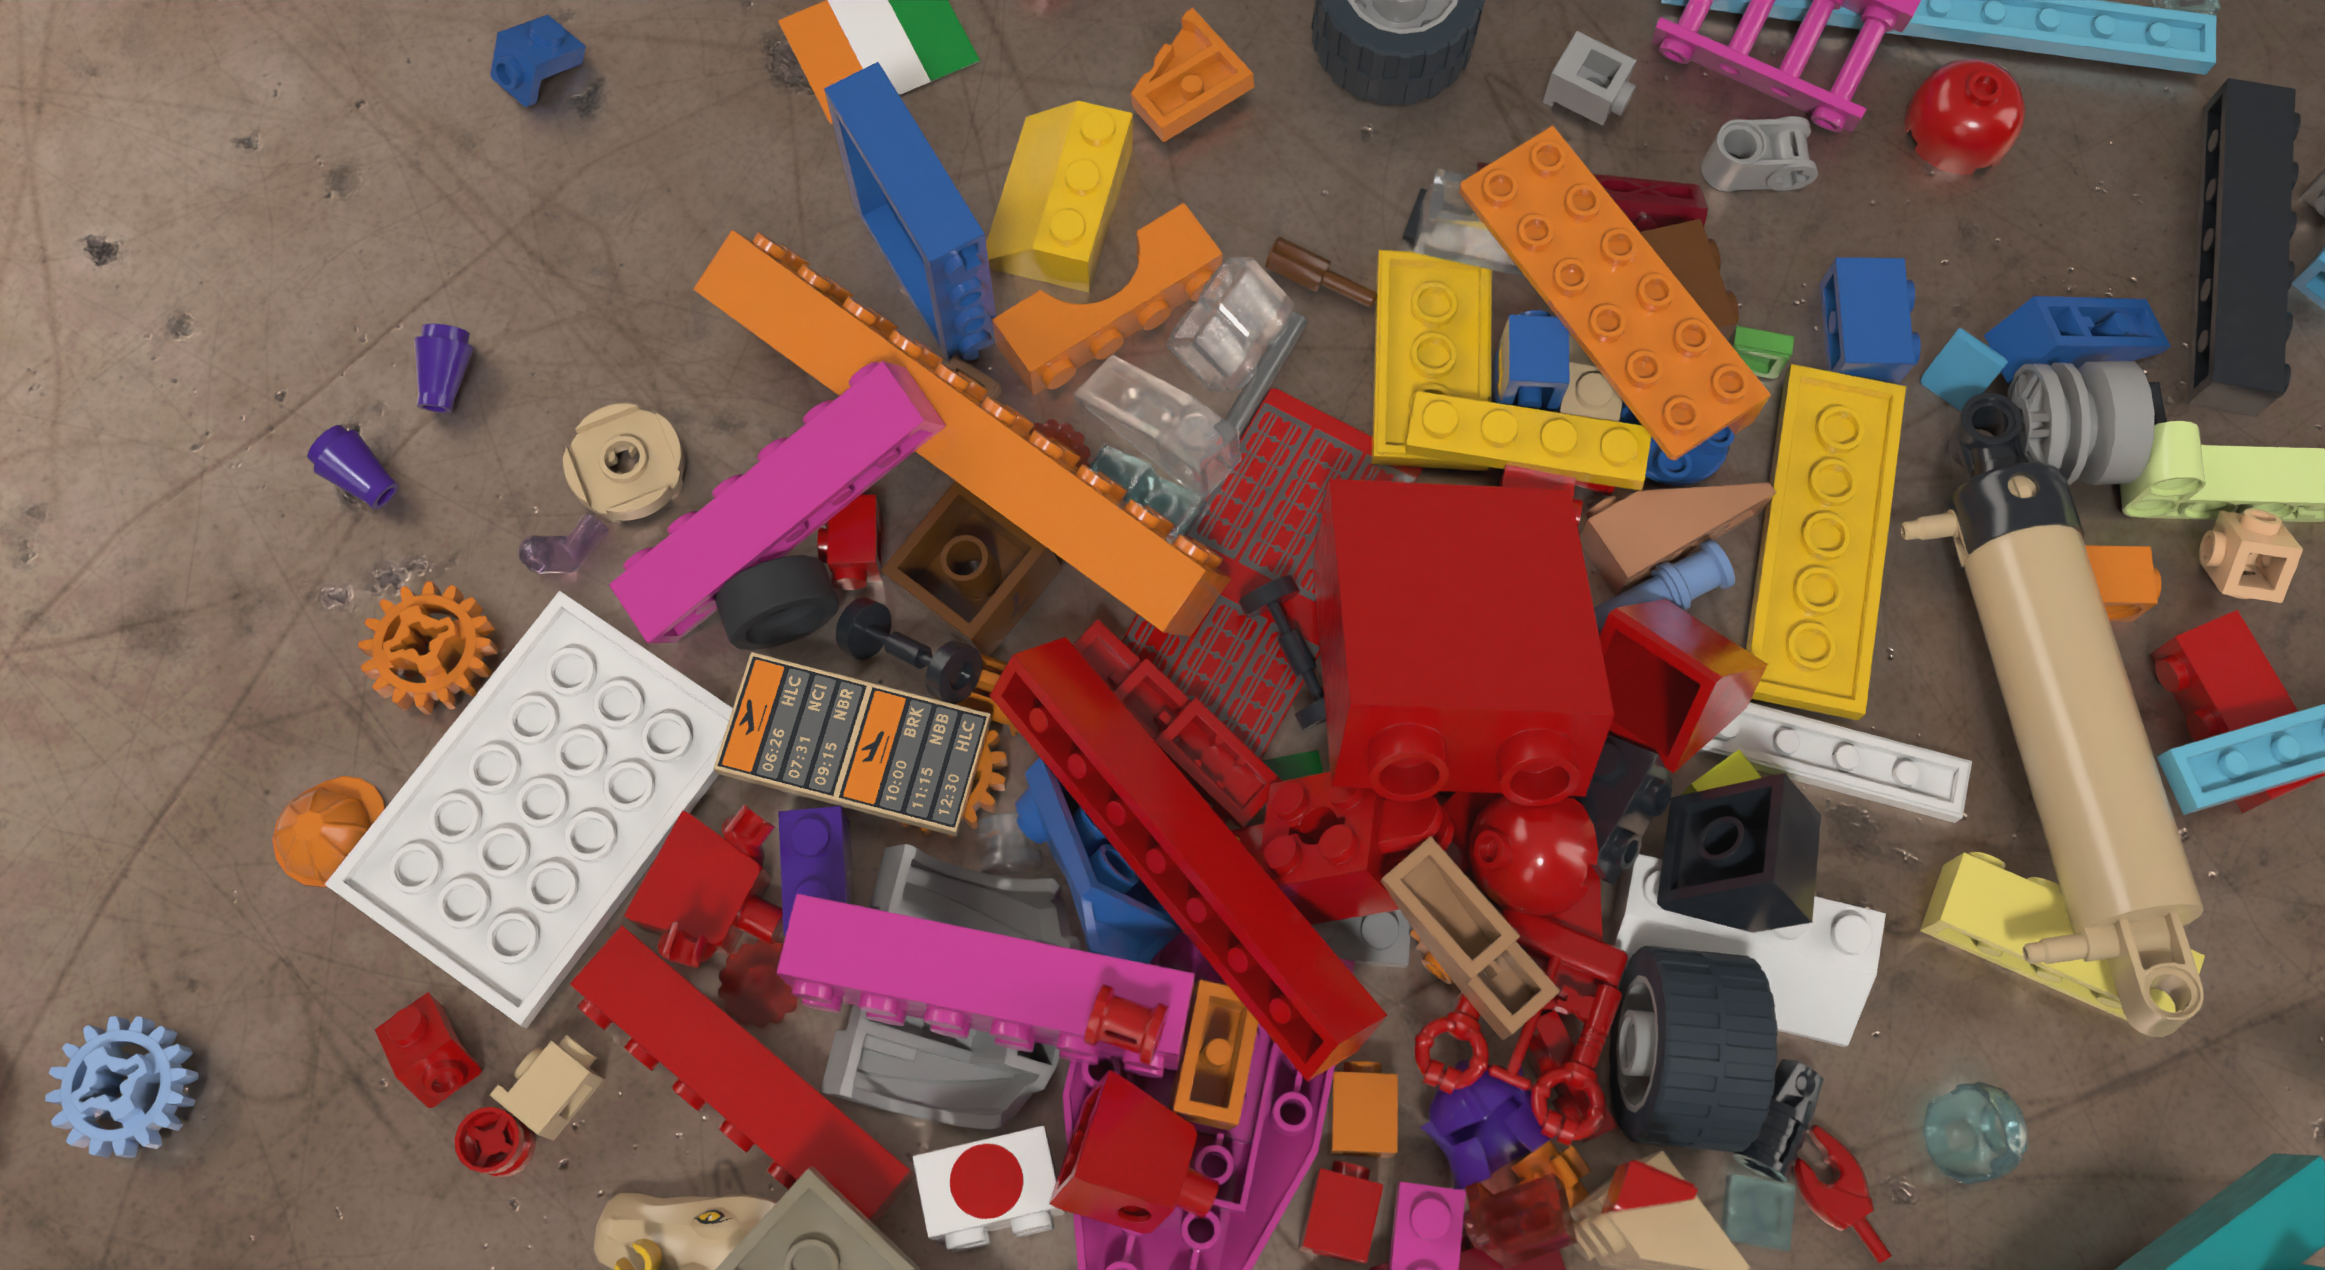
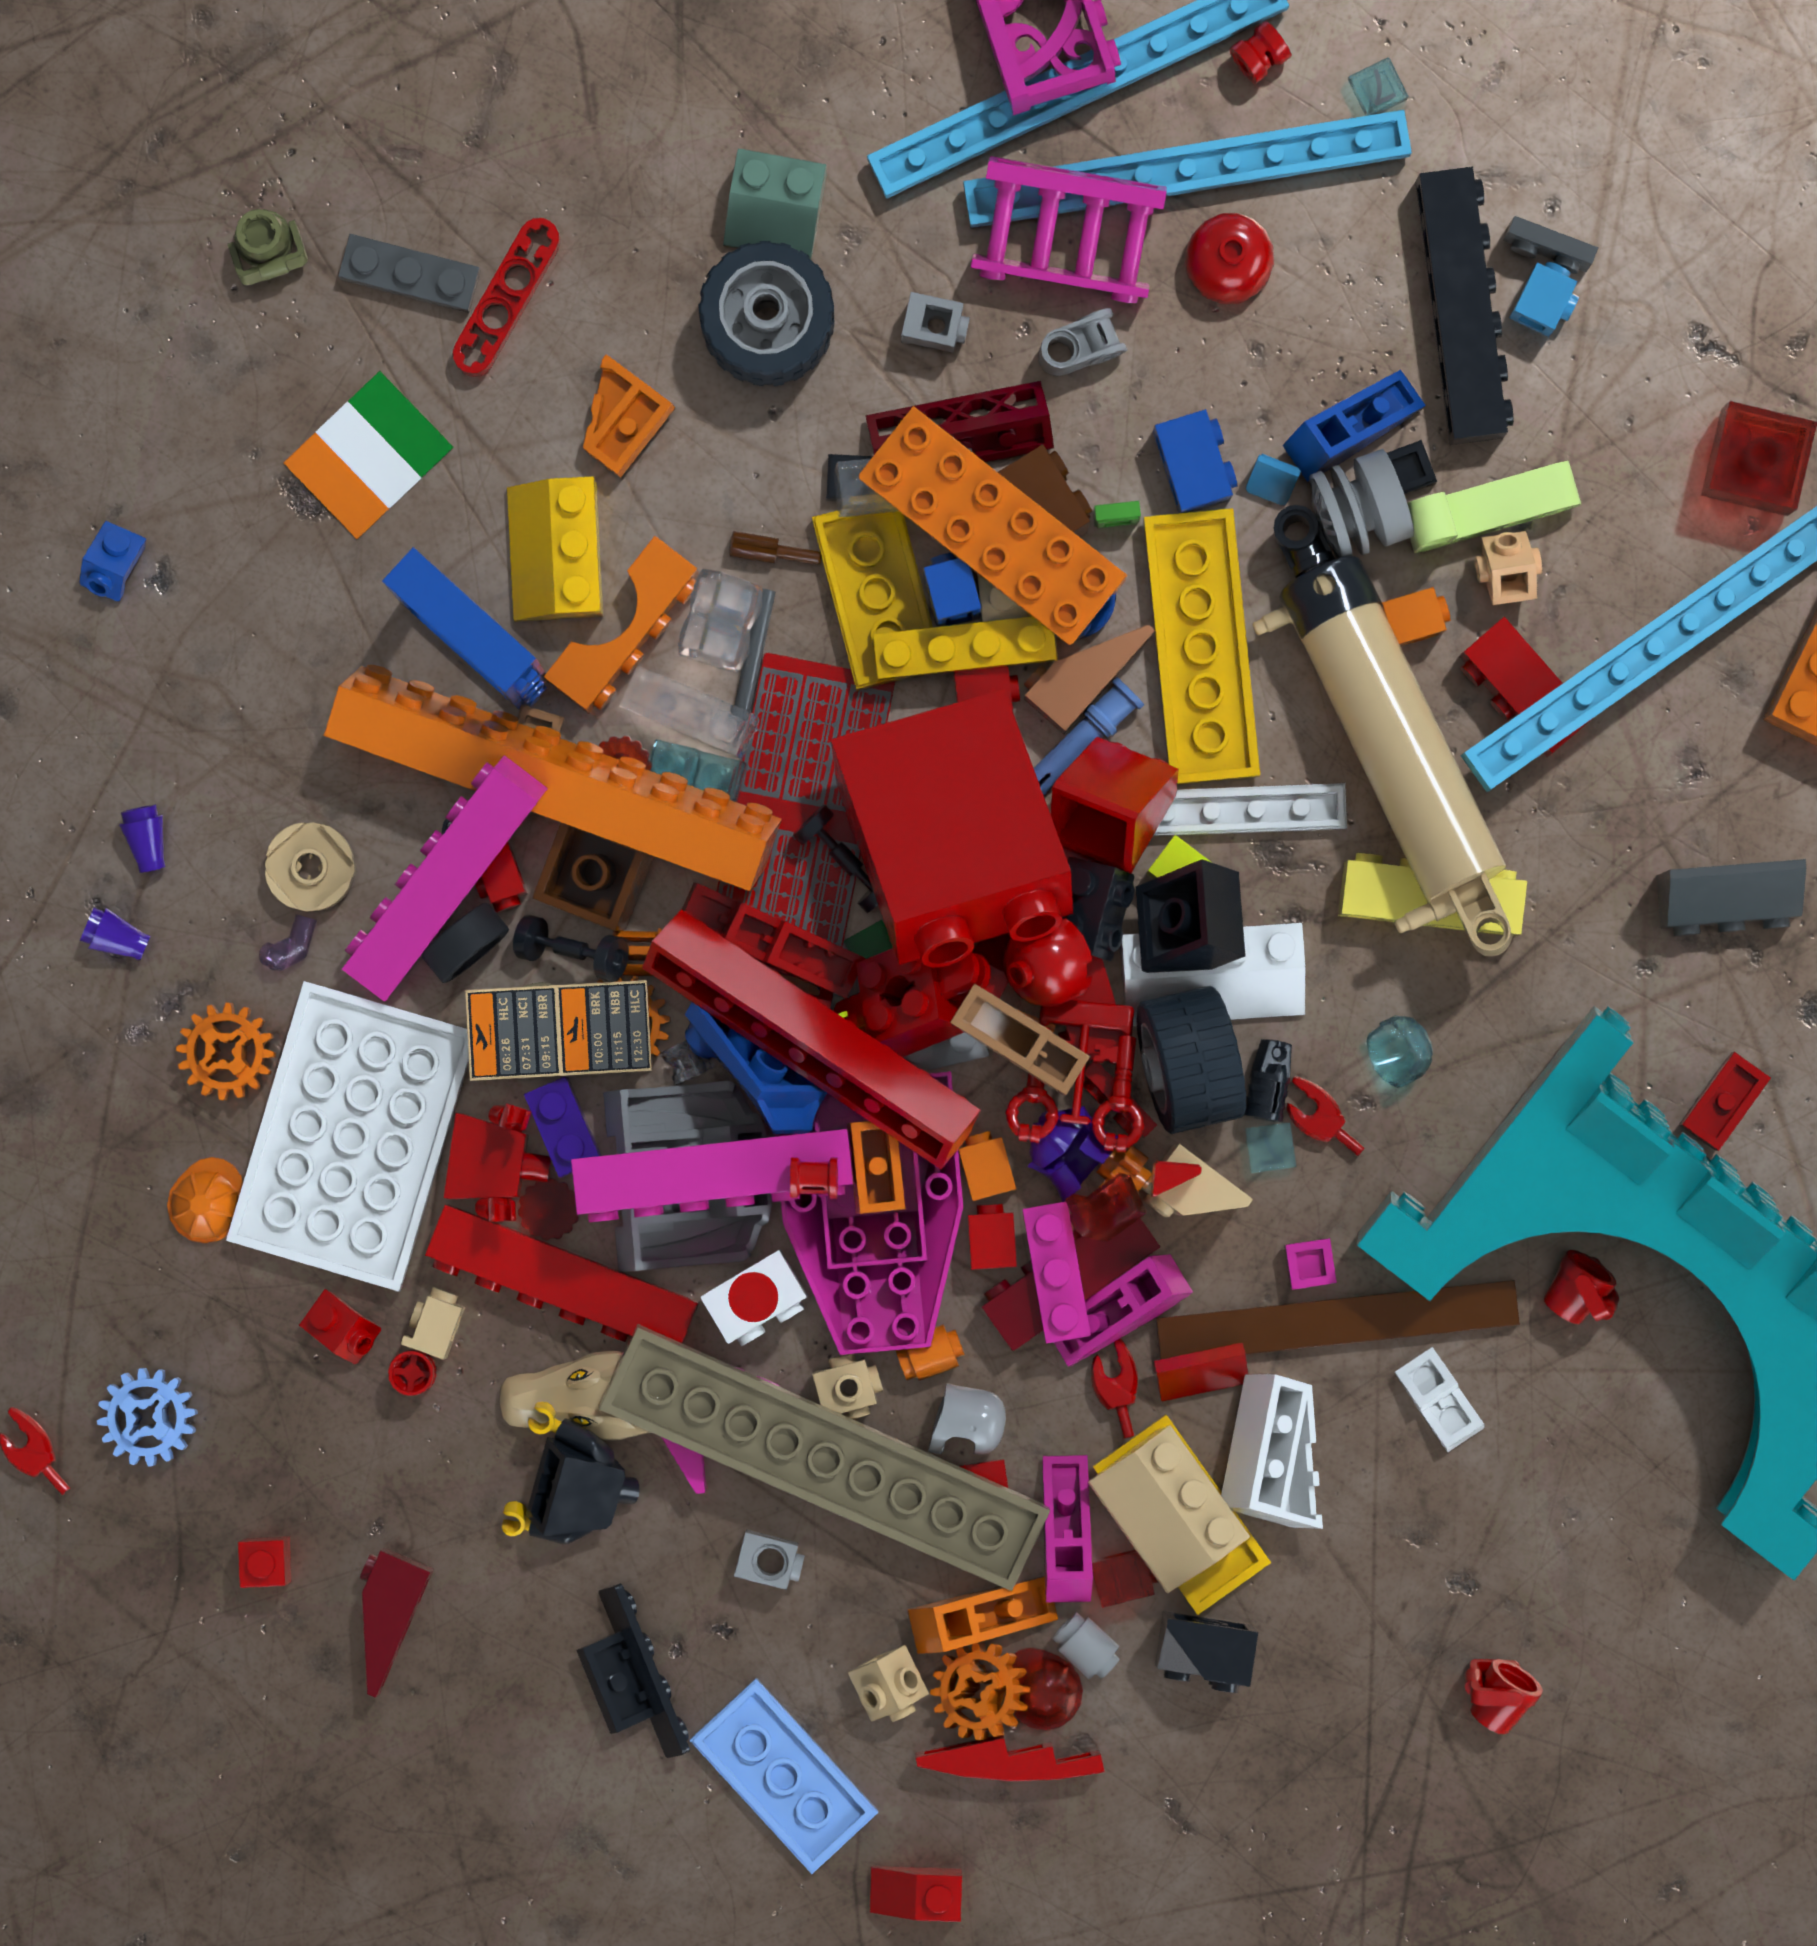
camera: 20 degrees left, 15 degrees up
red torso [1049,1070,1219,1234] -> none

